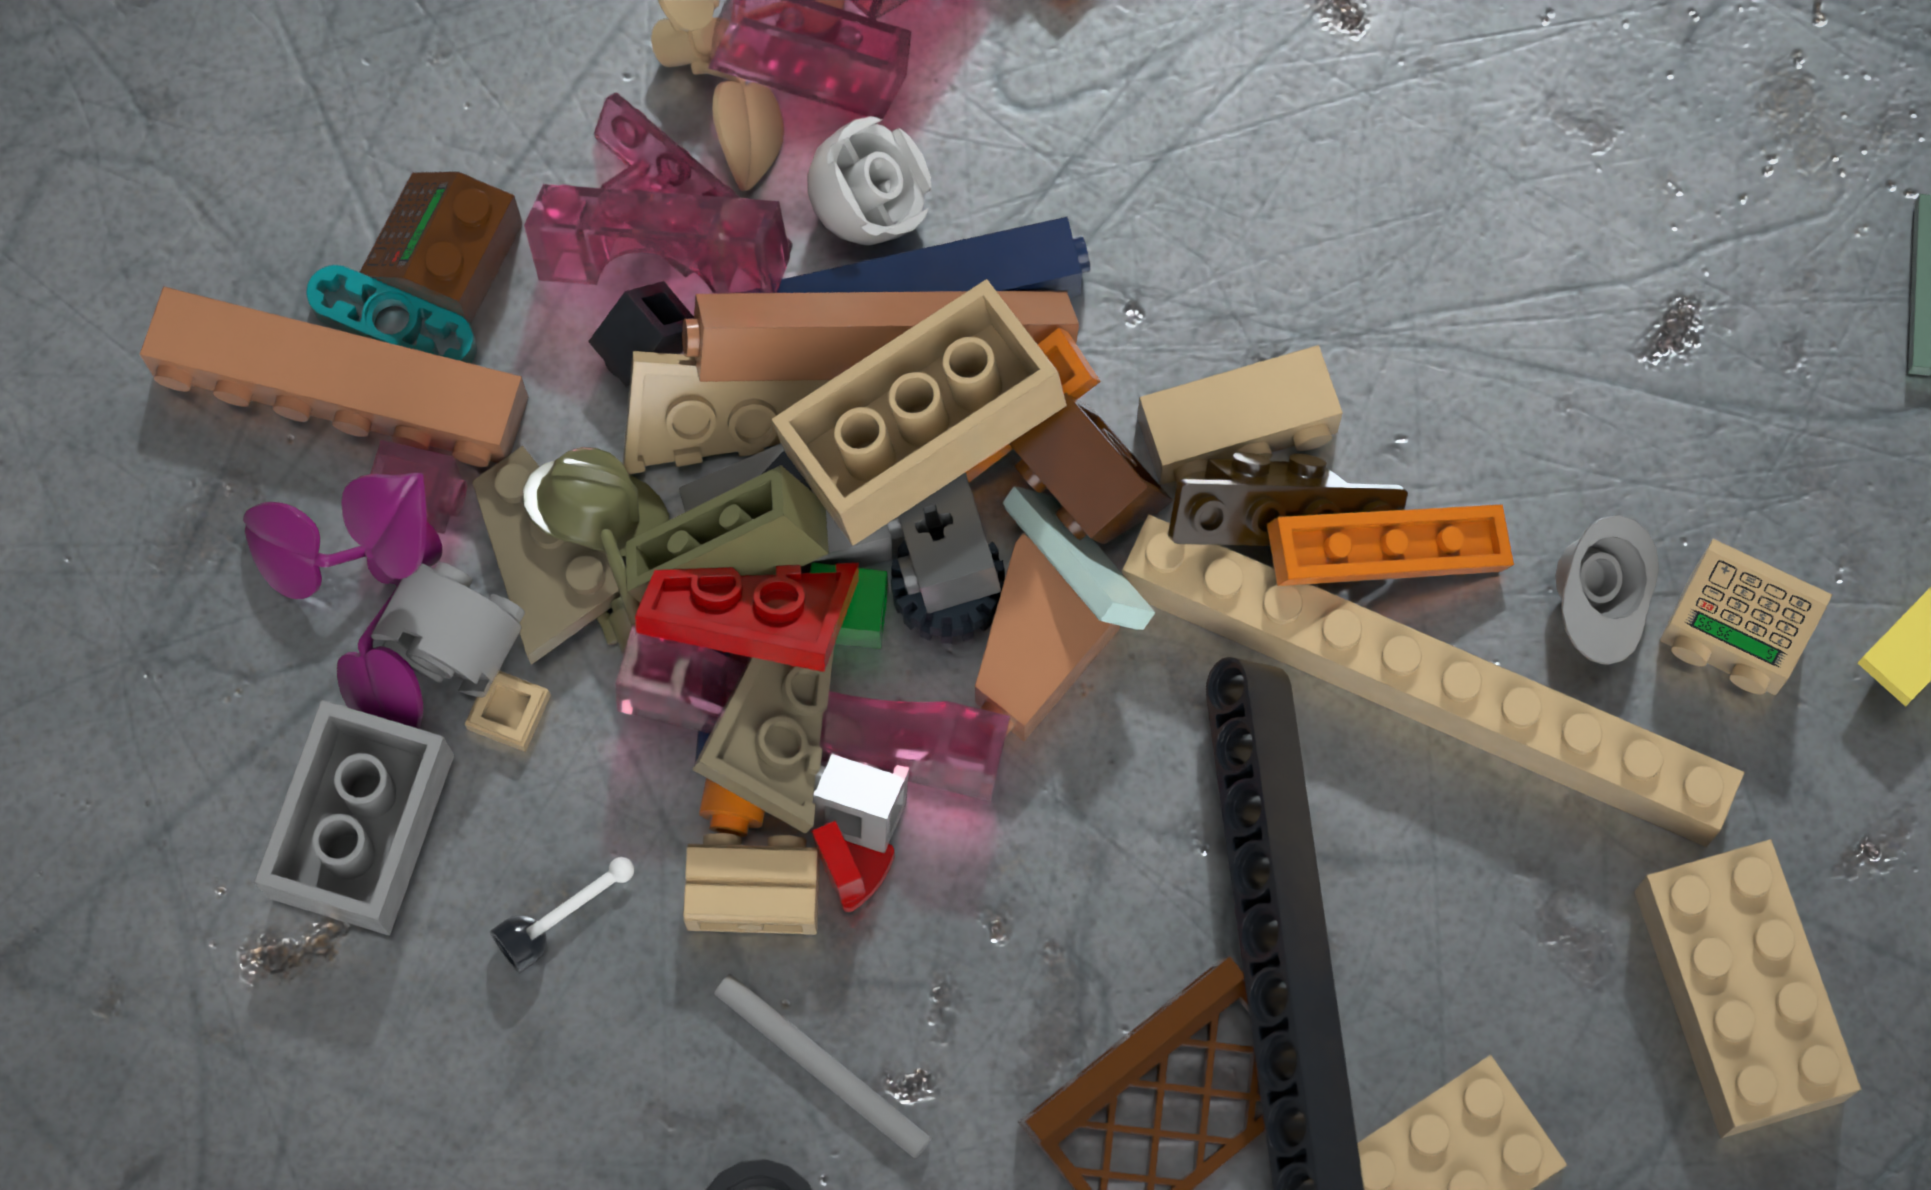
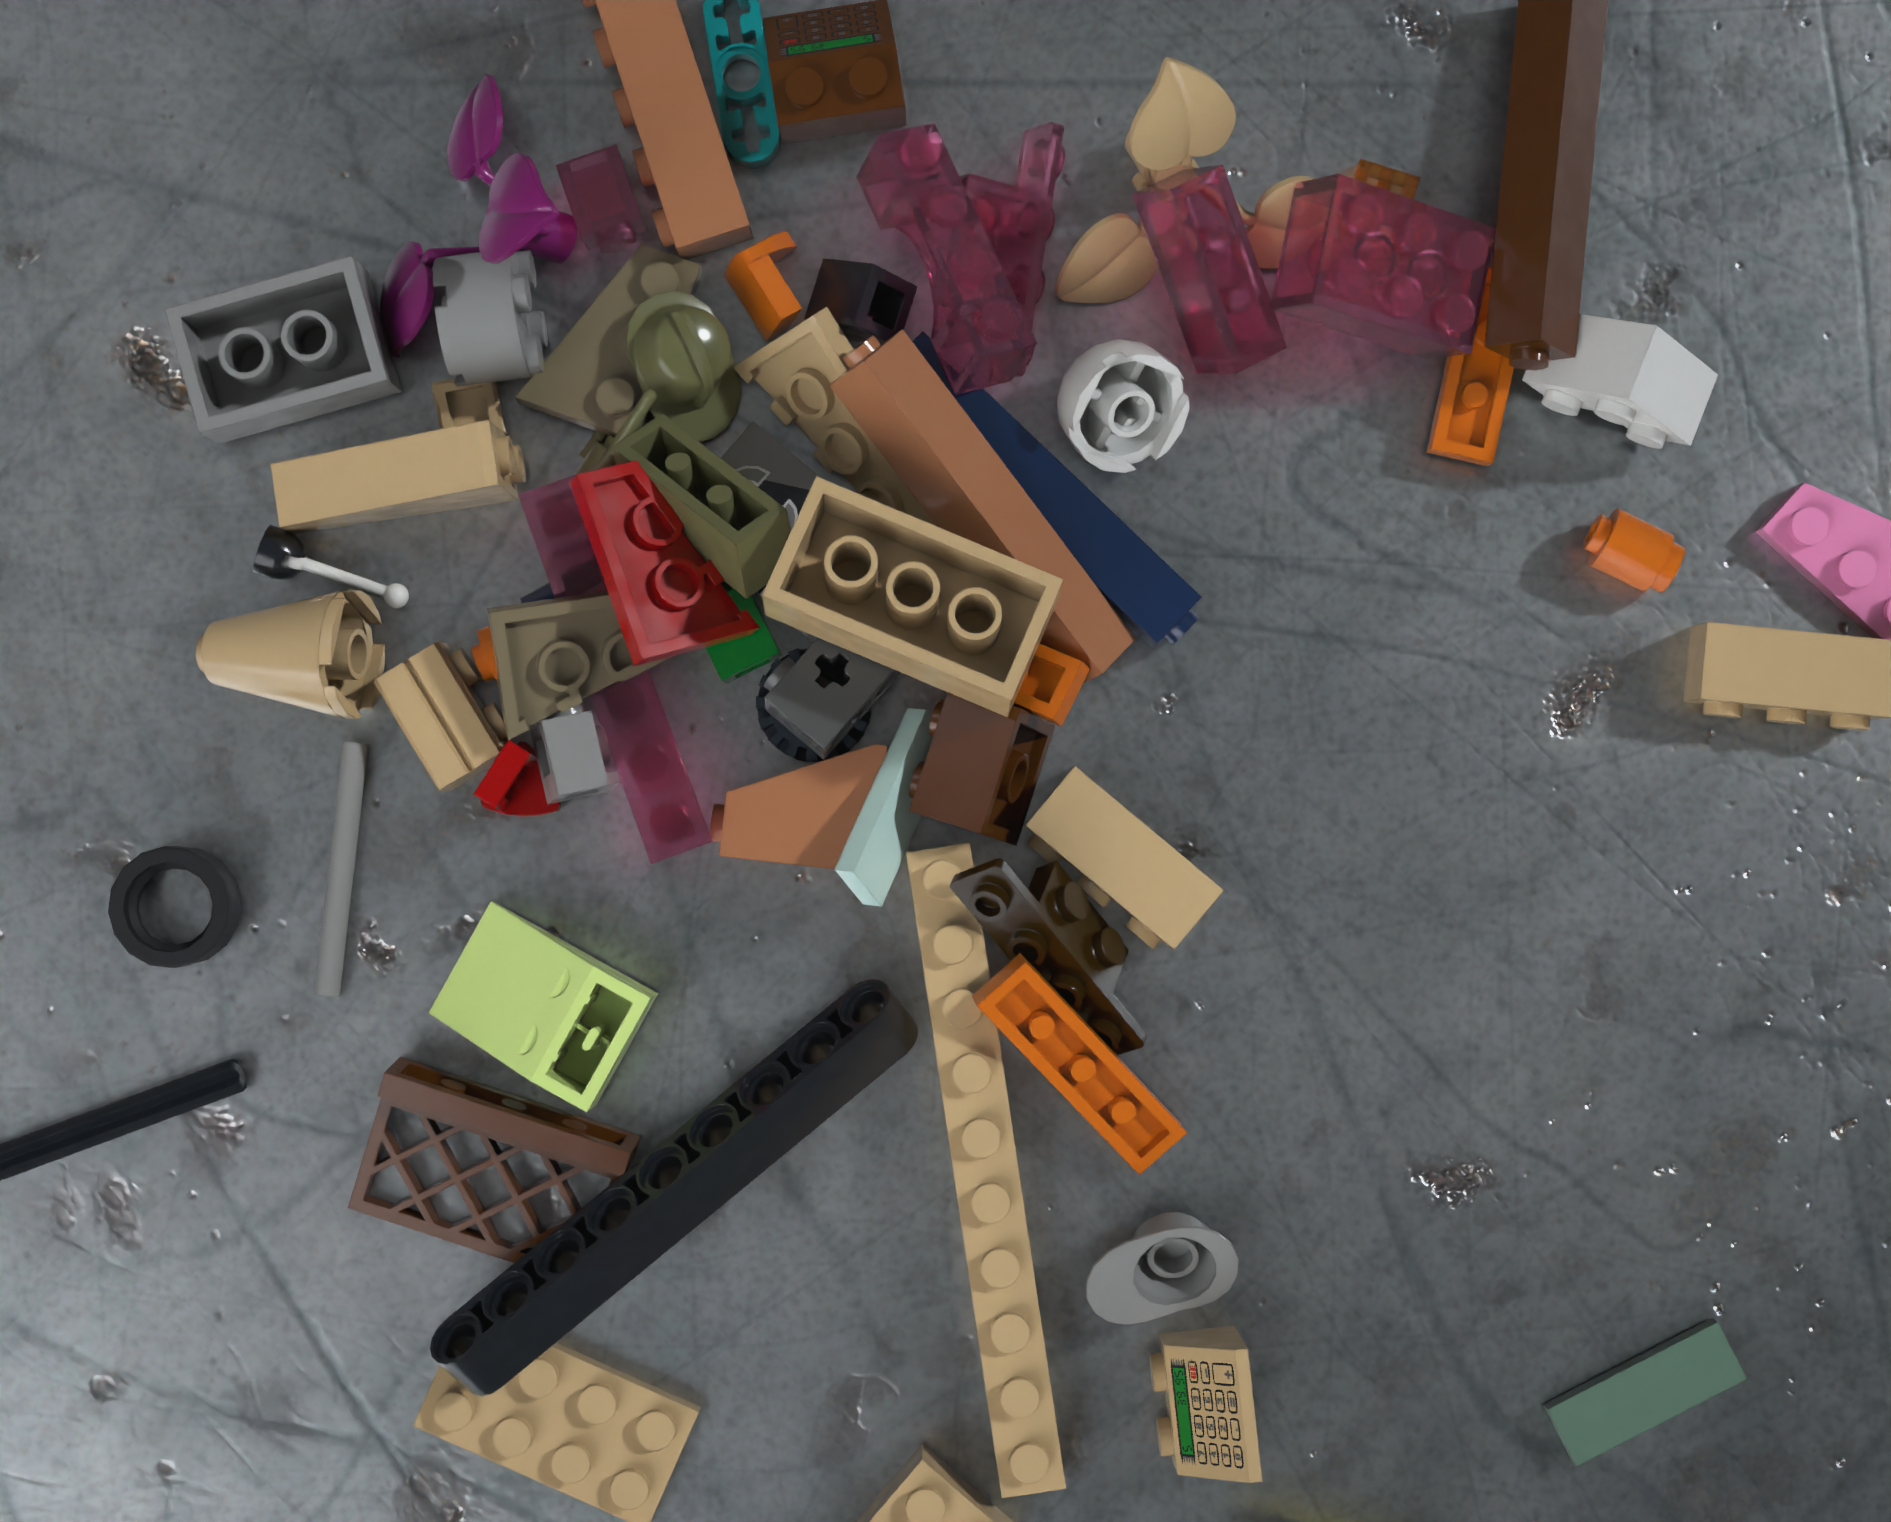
camera: 55 degrees right, 15 degrees up
none -> tan cone [196,590,385,719]
none -> tan slope [270,420,526,534]
none -> yellowish green slope [429,901,659,1112]
none -> orange tile [725,231,802,342]

